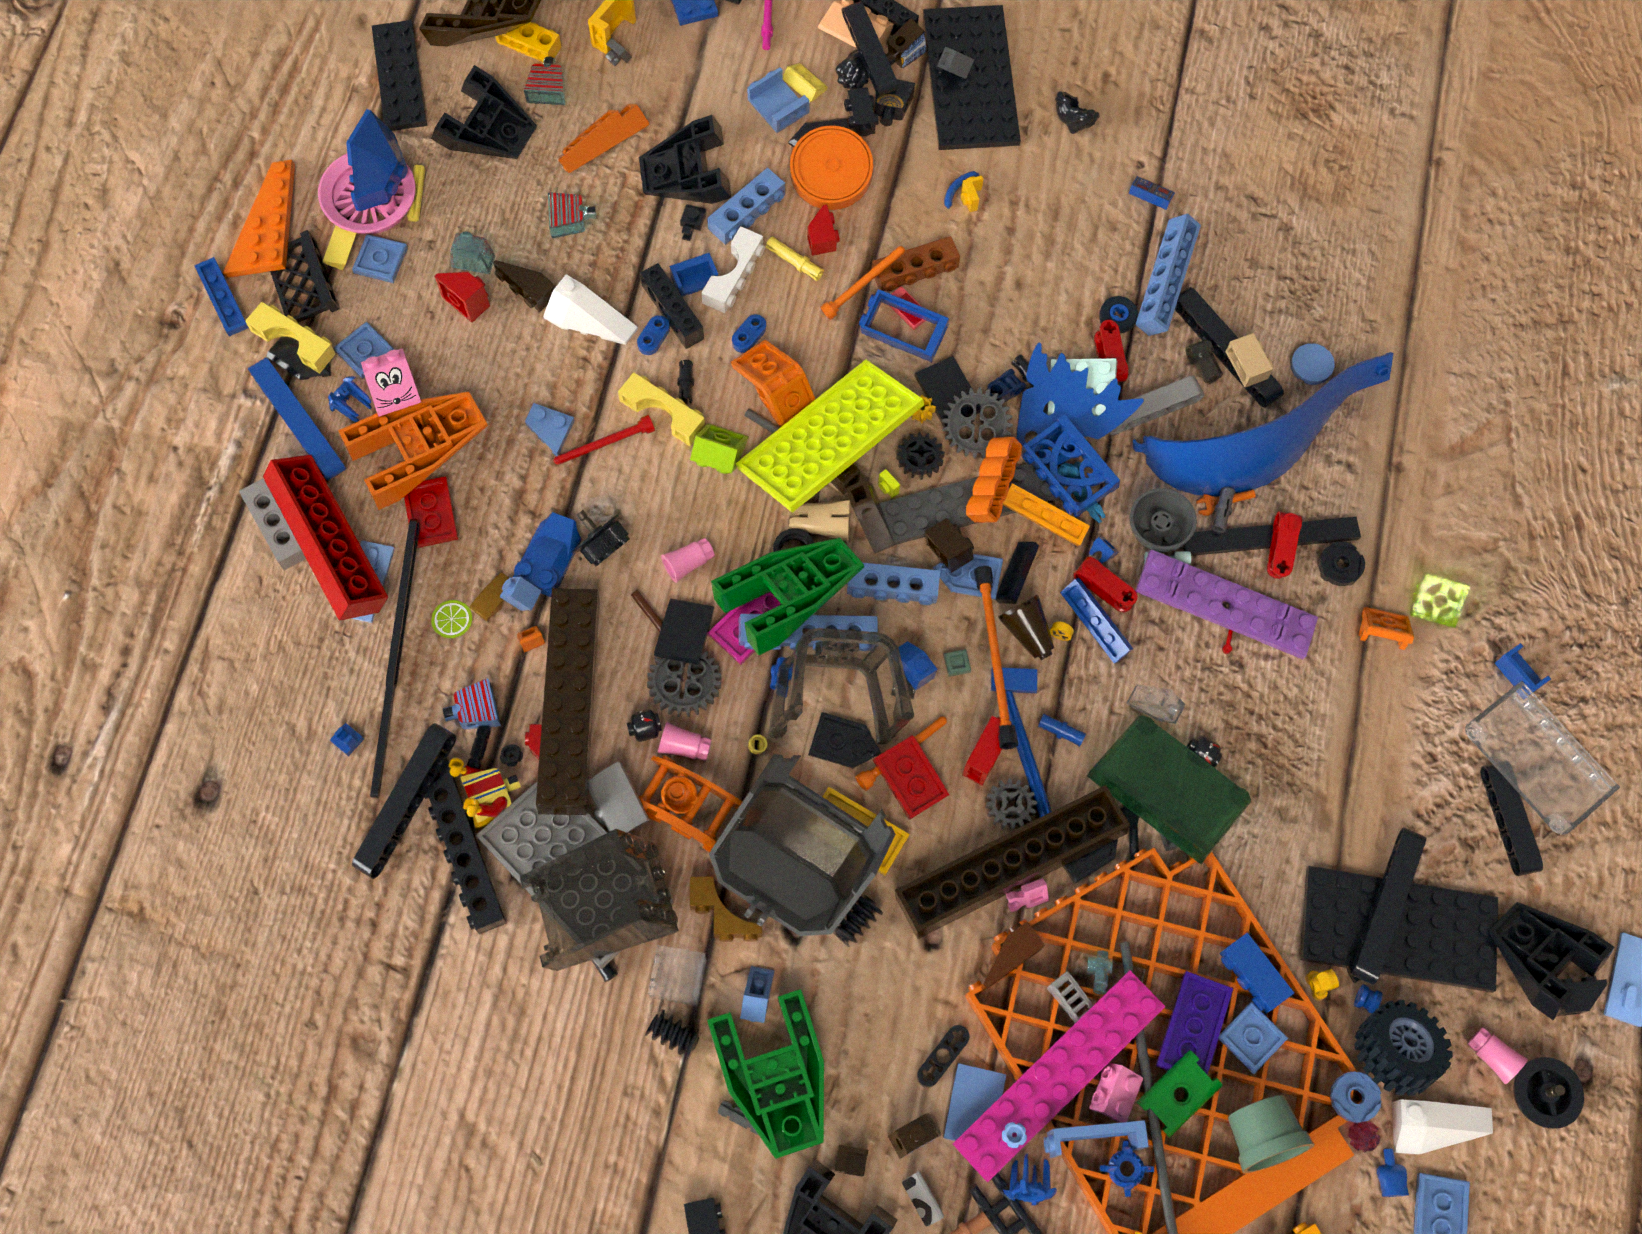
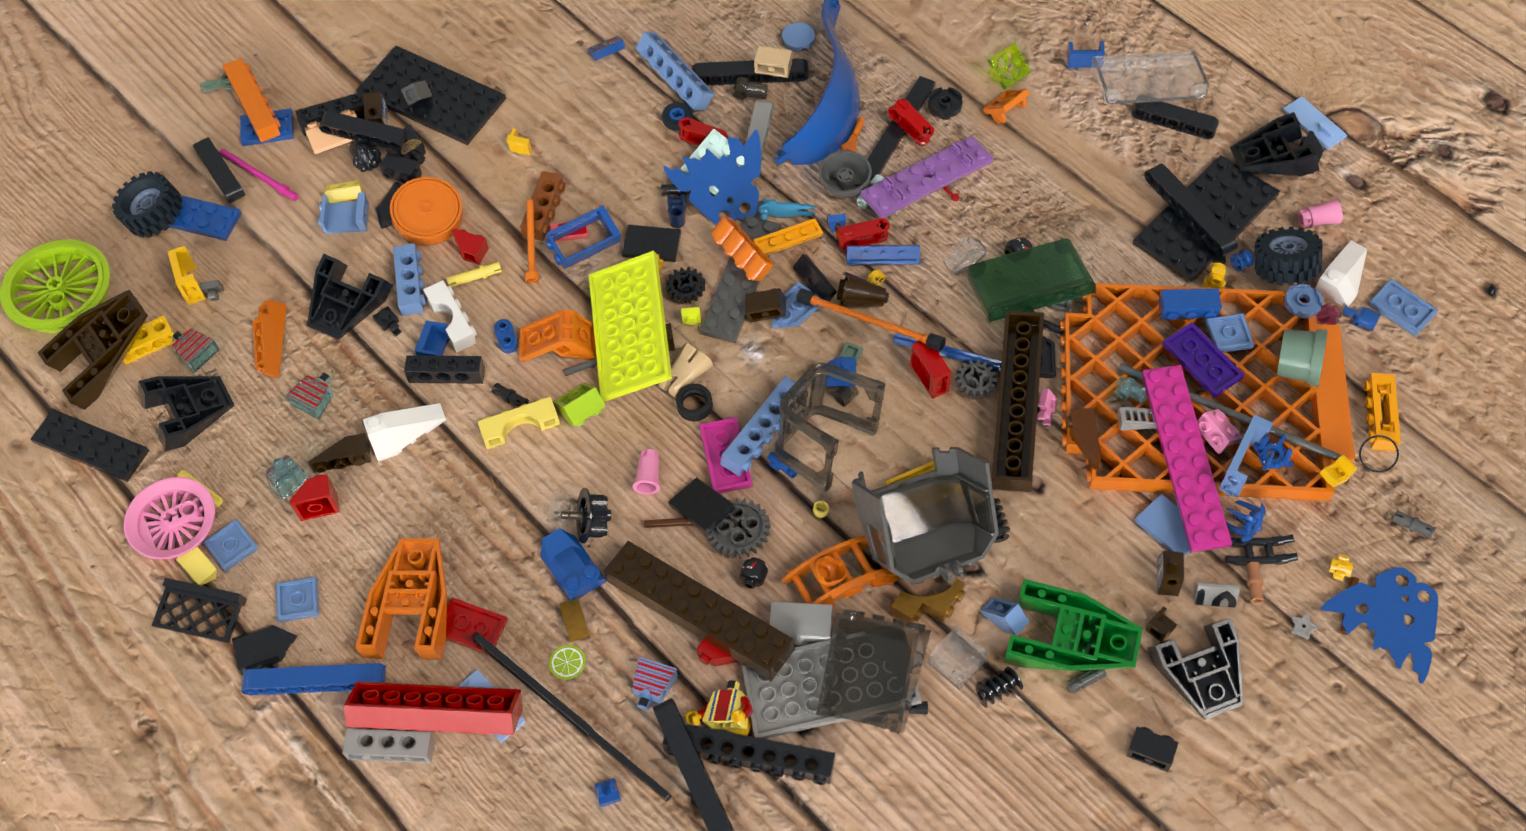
camera: 50 degrees left, 10 degrees down
blue plate [194,257,249,337] -> none
orange wing [222,160,295,278] -> none
light yellow arch [245,302,336,374] -> none
blue piece [328,376,372,422] -> none
blue wedge [346,109,408,212] -> none
bright pink slope [361,348,421,416] -> none
black axle [467,726,491,769] -> none
medium blue brick [500,577,542,611] -> none
black plate [500,744,523,767] -> none
orange slope [516,626,545,653] -> none
medium blue wing [525,403,575,456] -> none
red piece [554,415,655,465] -> none
blue plate [637,316,670,355] -> none
bright pink plant [658,722,712,761] -> none
green wedge [711,538,864,655] -> none
black tile [808,712,882,769] -> none
dark brown slope [845,479,895,554] -> none
medium blue brick [847,562,940,605] -> none
orange piece [855,716,947,791] -> none
red plate [872,735,949,820] -> none
black beam [917,1025,970,1088] -> none
dark grey gear [942,387,1013,459] -> none
blue piece [944,171,979,209] -> none
blue tile [991,667,1037,693] -> none
light blue plate [1002,1122,1027,1148] -> none
blue fence [1021,414,1120,518] -> none
blue pin [1038,714,1086,747] -> none
black hair [1055,91,1100,134] -> none
green piece [1136,1050,1223,1138] -> none
flat silver pin [1212,487,1235,533] -> none
black piece [1513,1057,1584,1129] -> none

